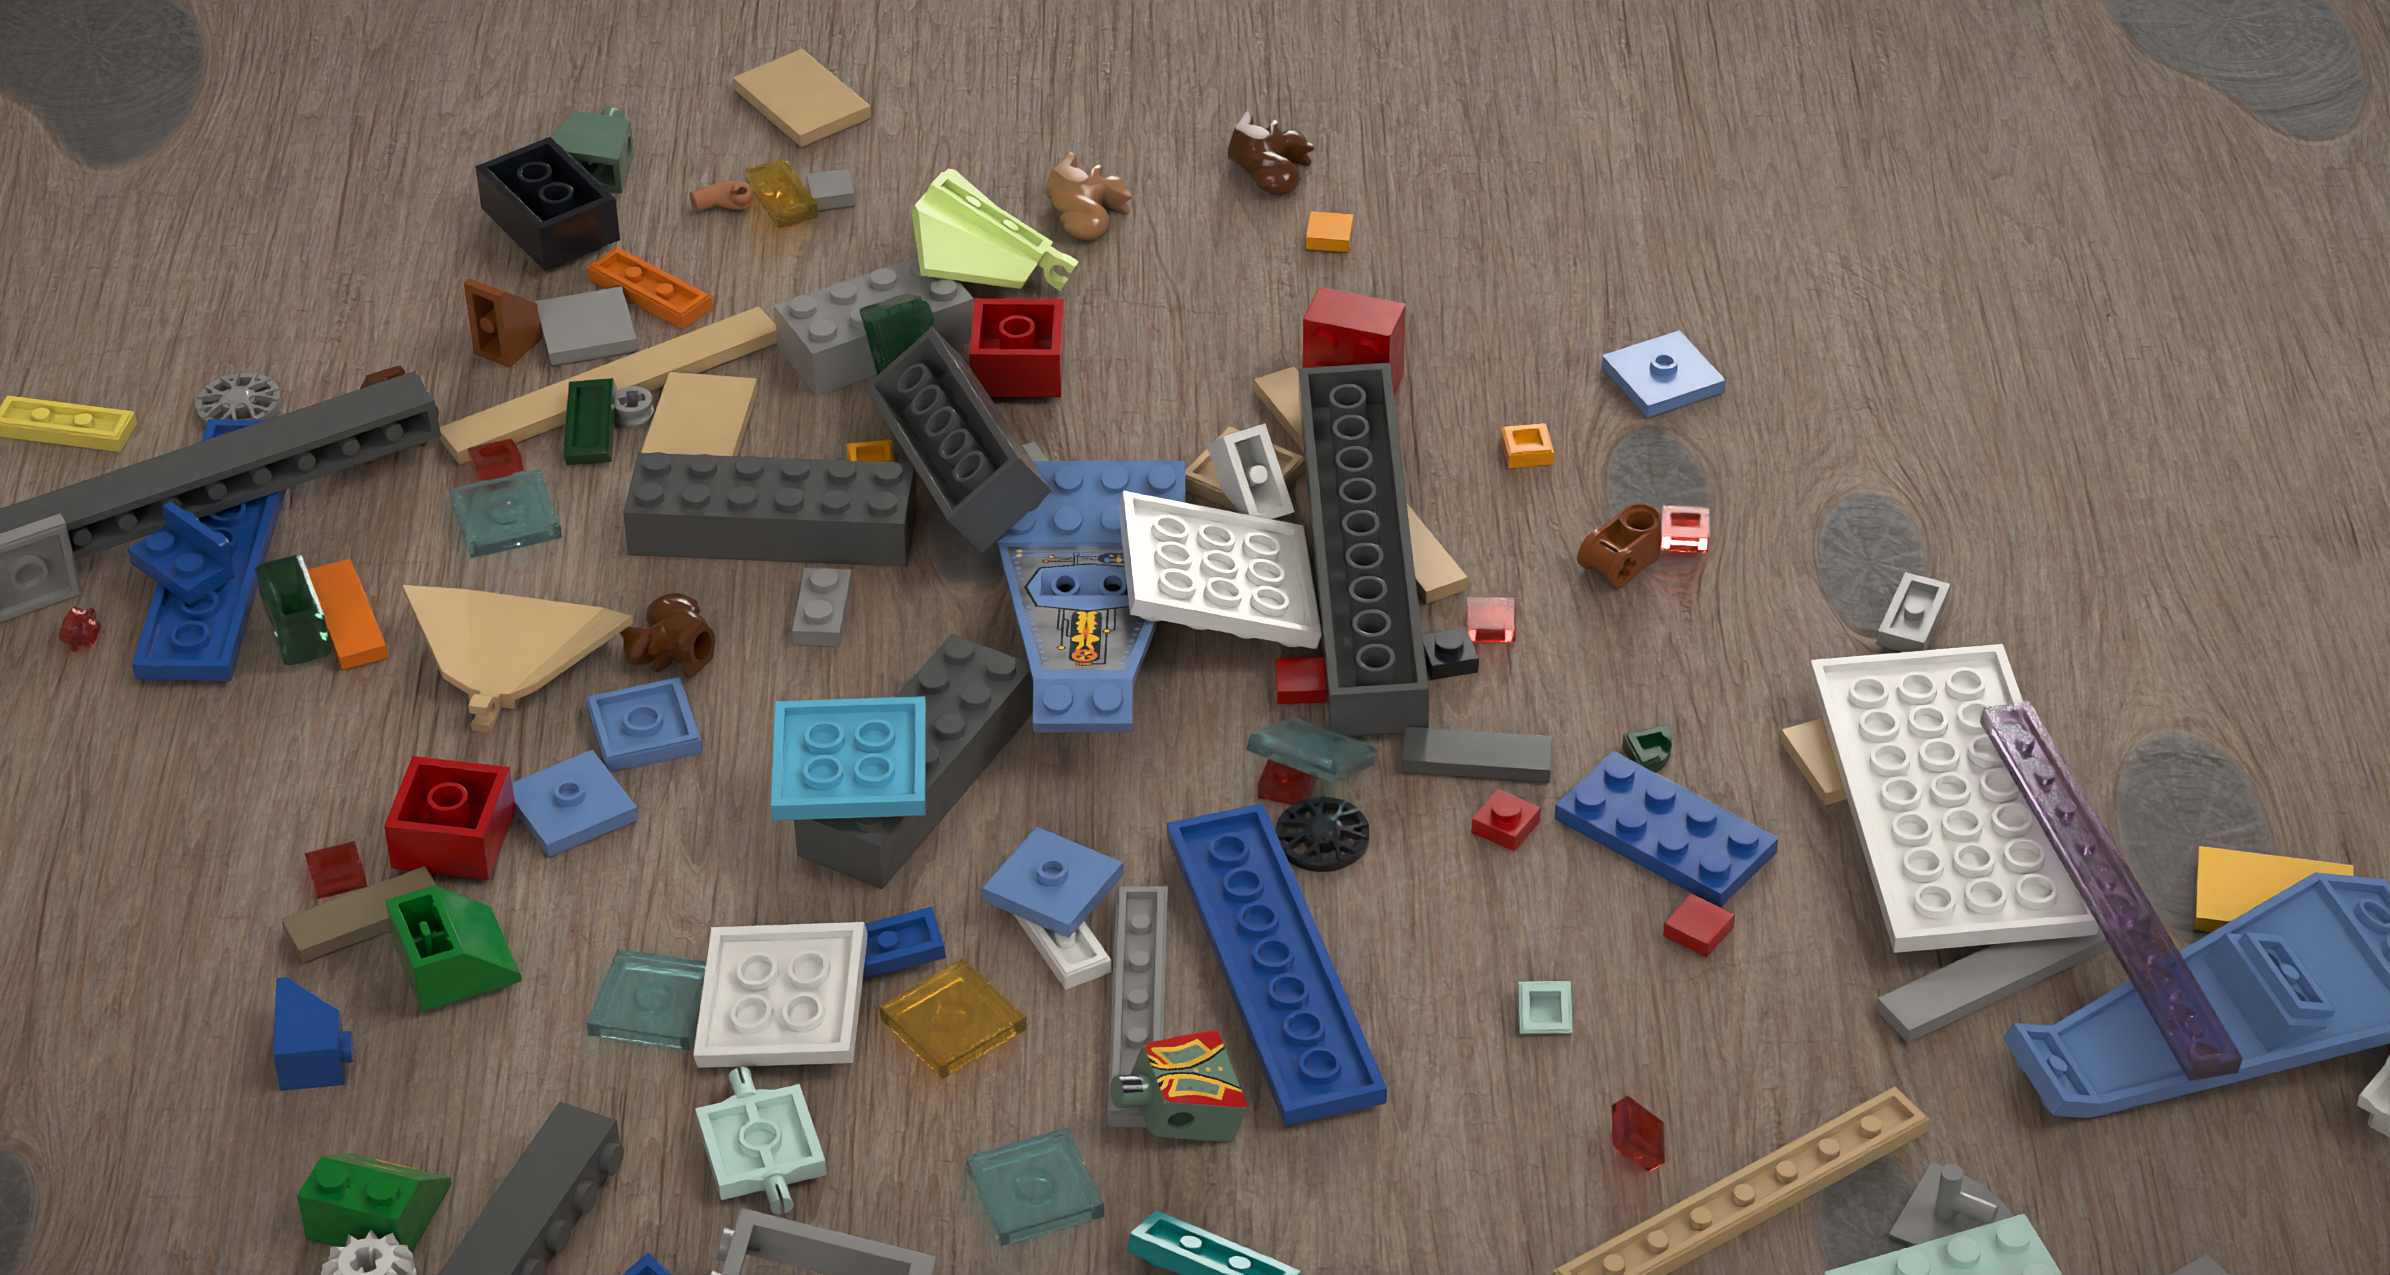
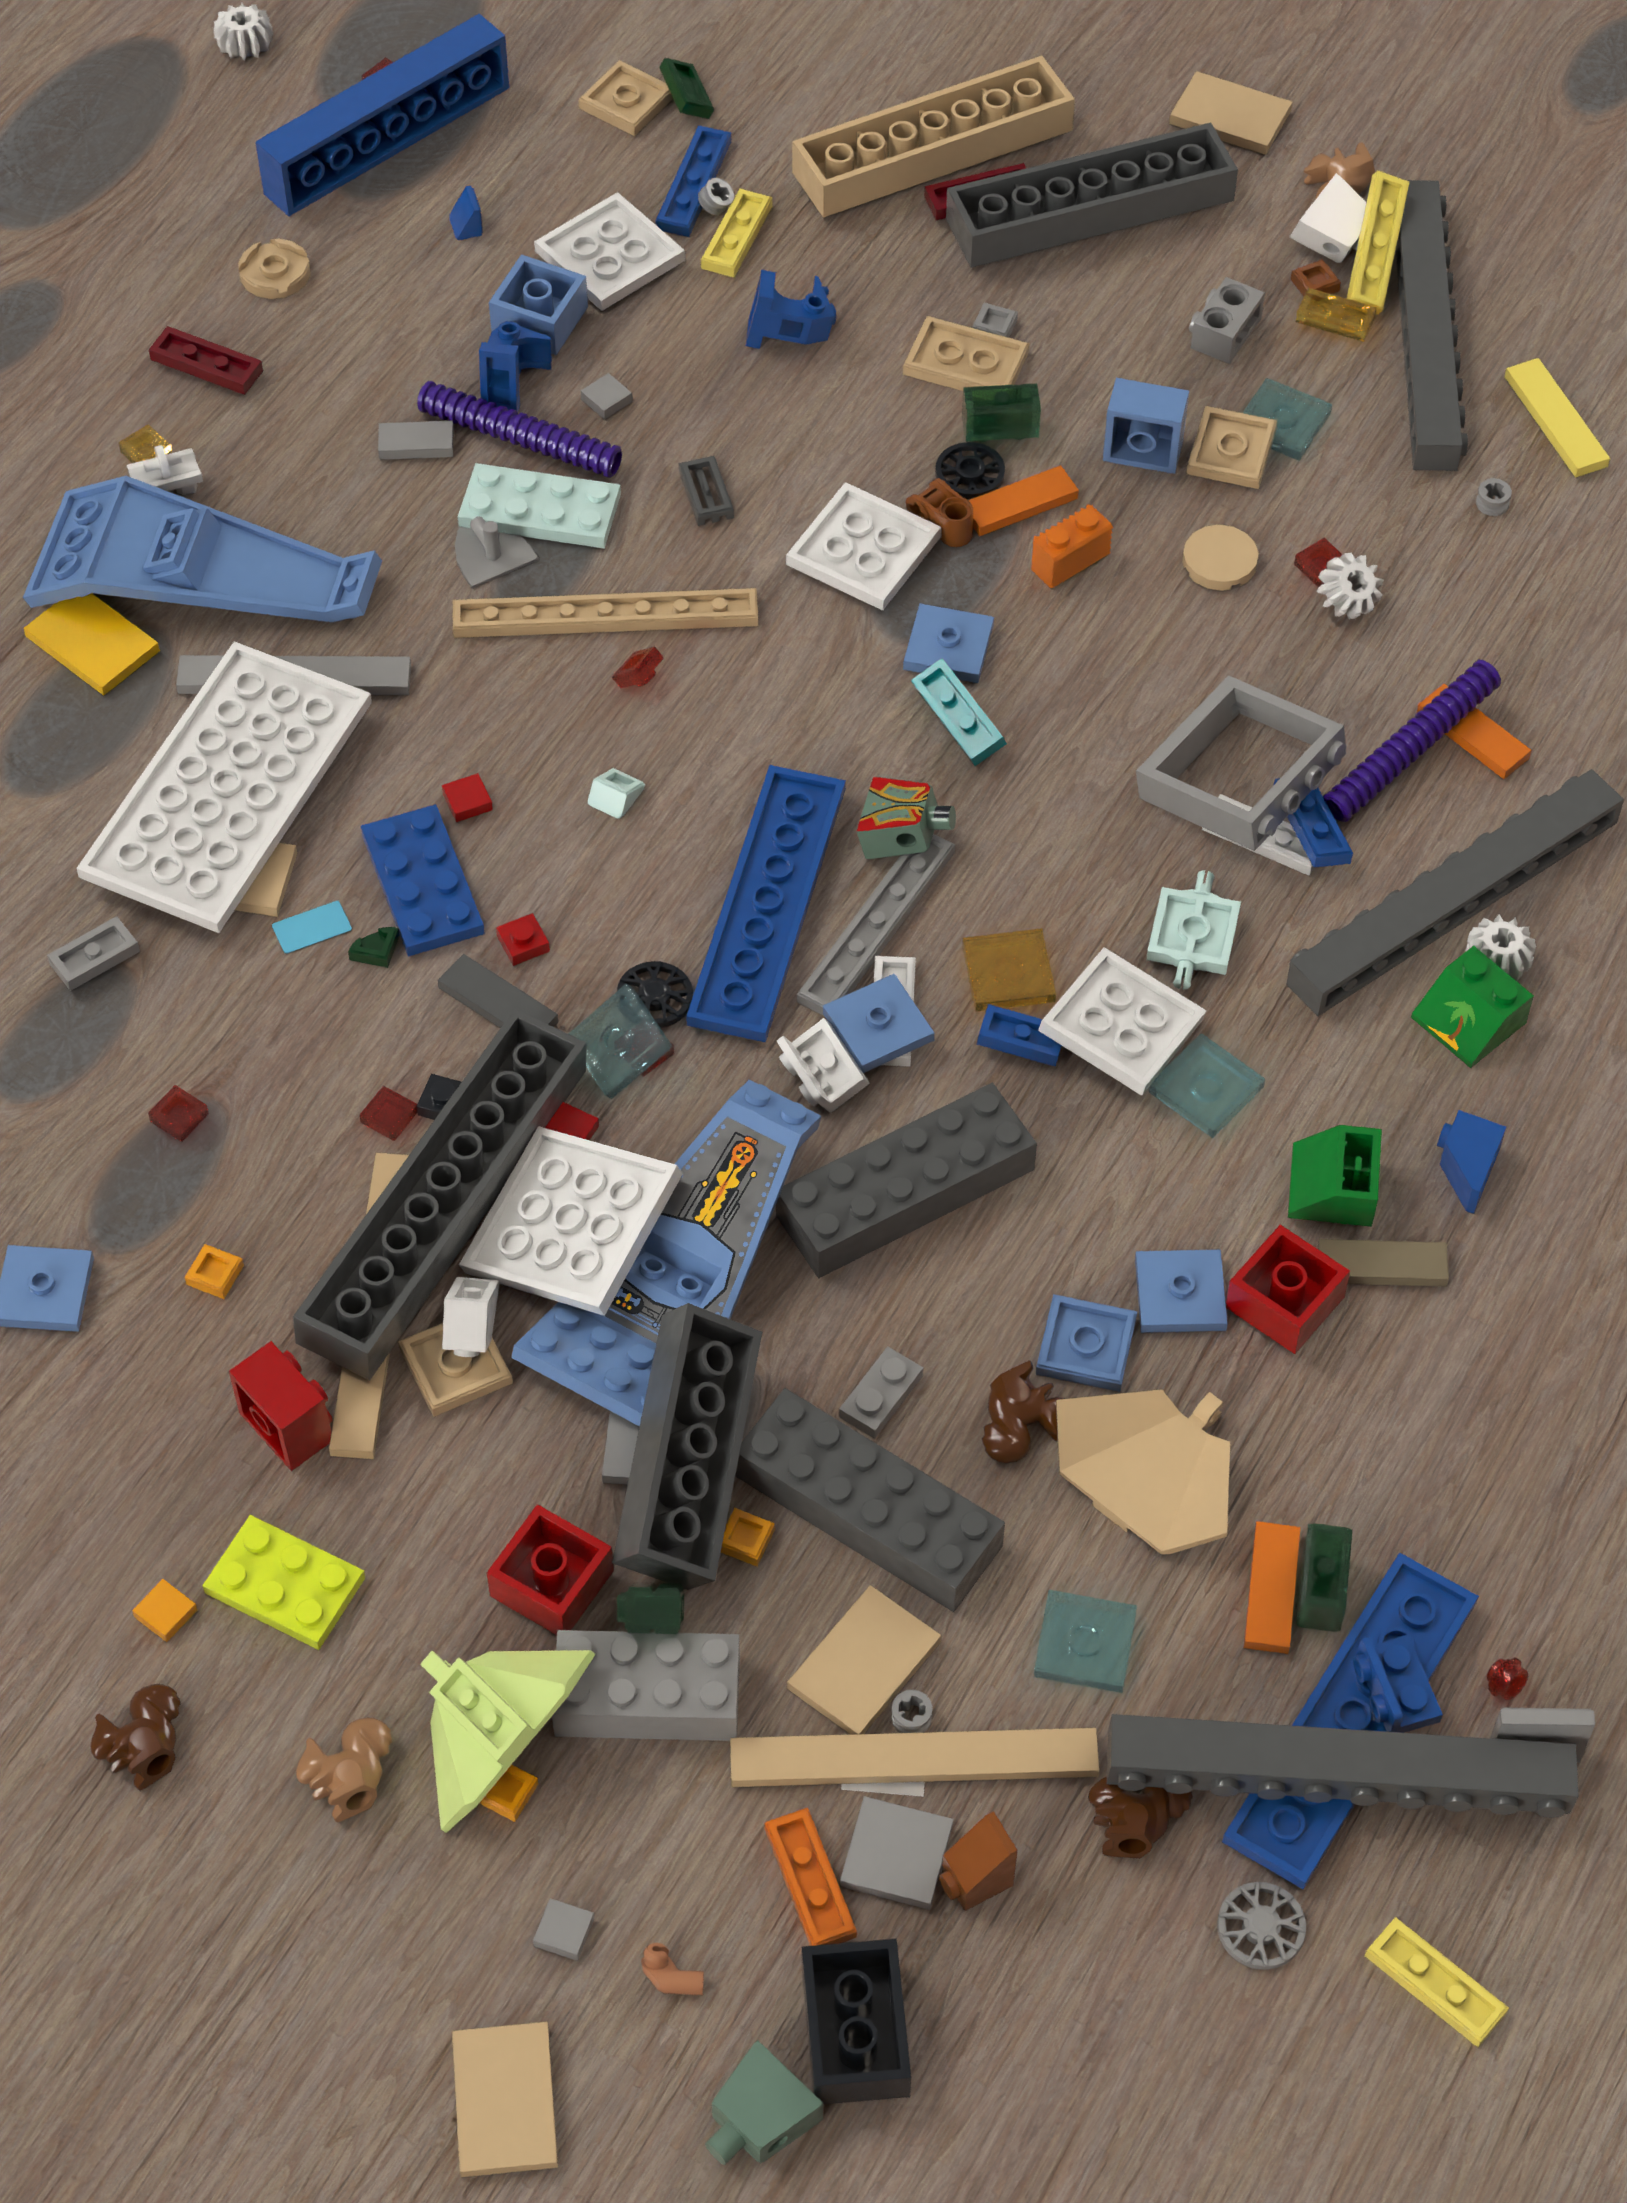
camera: 150 degrees left, 15 degrees up
clear red tile [305,841,367,899] -> none
clear red plate [467,438,524,482] -> none
dark green tile [563,378,617,465] -> none
clear yellow plate [745,158,818,229] -> none
medium azure plate [771,696,926,821] -> none
clear light blue tile [966,1128,1104,1247] -> none
dark orange piece [1577,503,1662,588] -> none
clear purple plate [1980,701,2243,1081] -> none
none -> neon yellow plate [202,1515,365,1650]
none -> medium azure sticker [272,901,352,953]
none -> white bracket [776,1018,870,1113]

